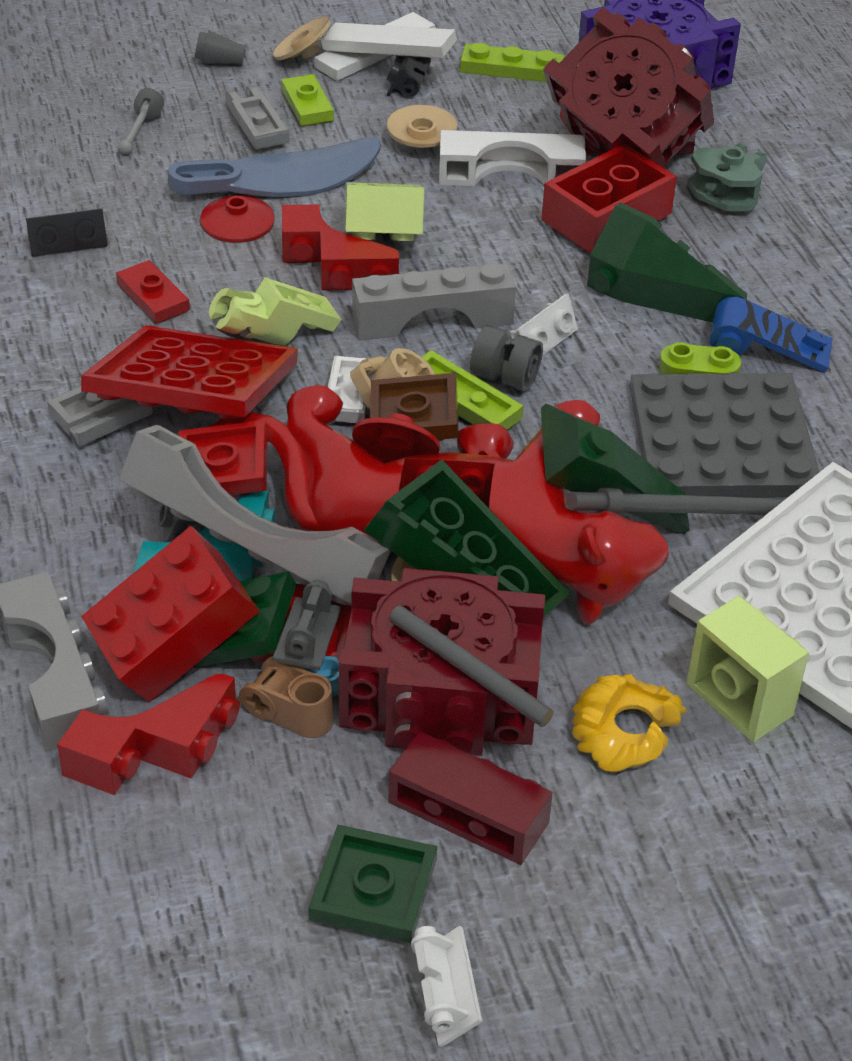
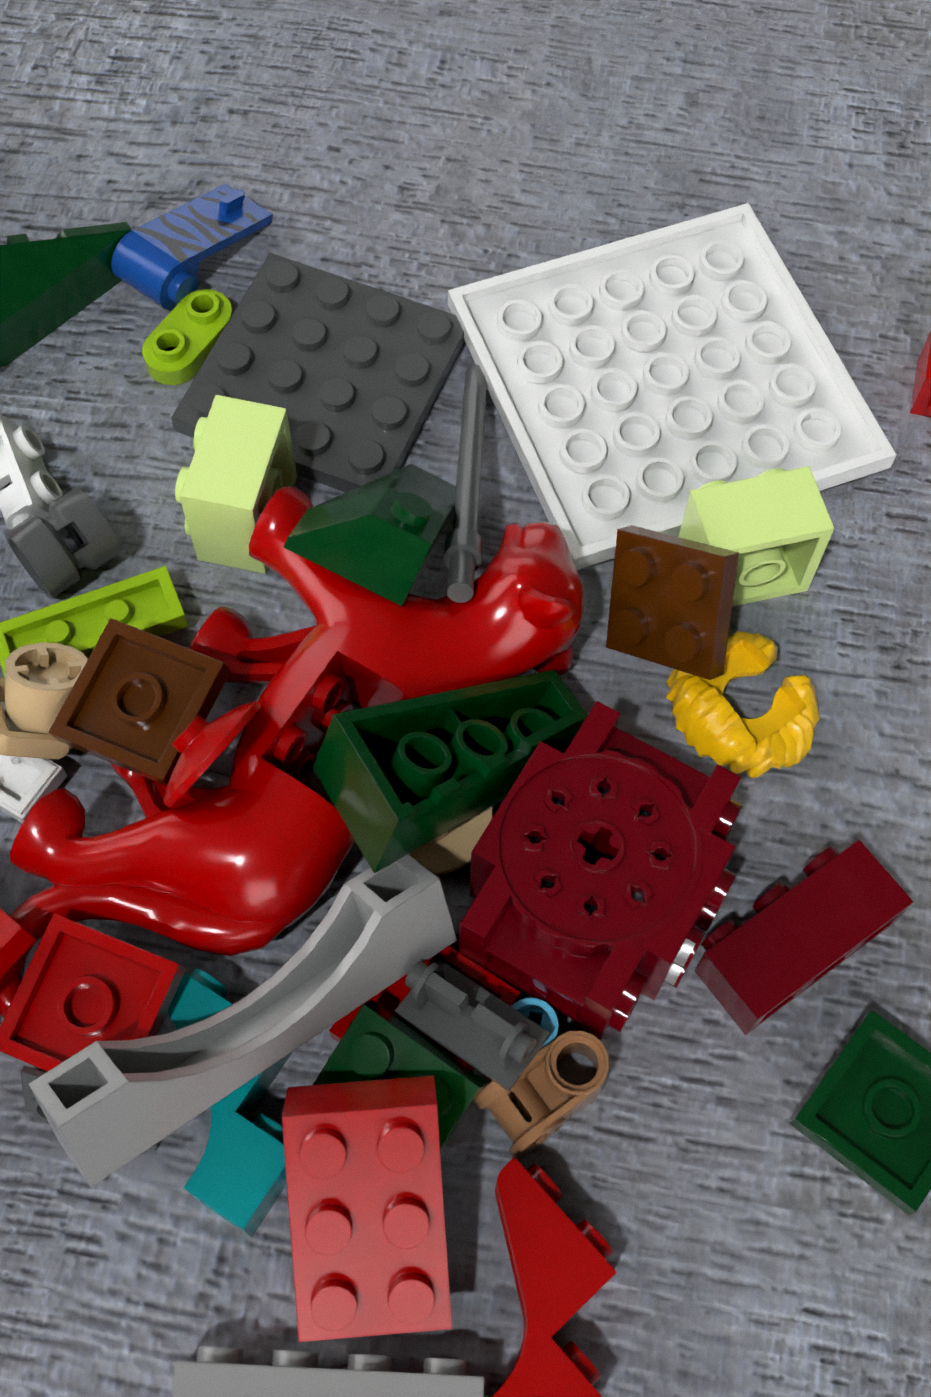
camera: 65 degrees left, 20 degrees up
dark grey bar [389,605,554,727] -> none
none -> yellowish green brick [175,395,297,574]
none -> reddish brown plate [606,525,739,680]

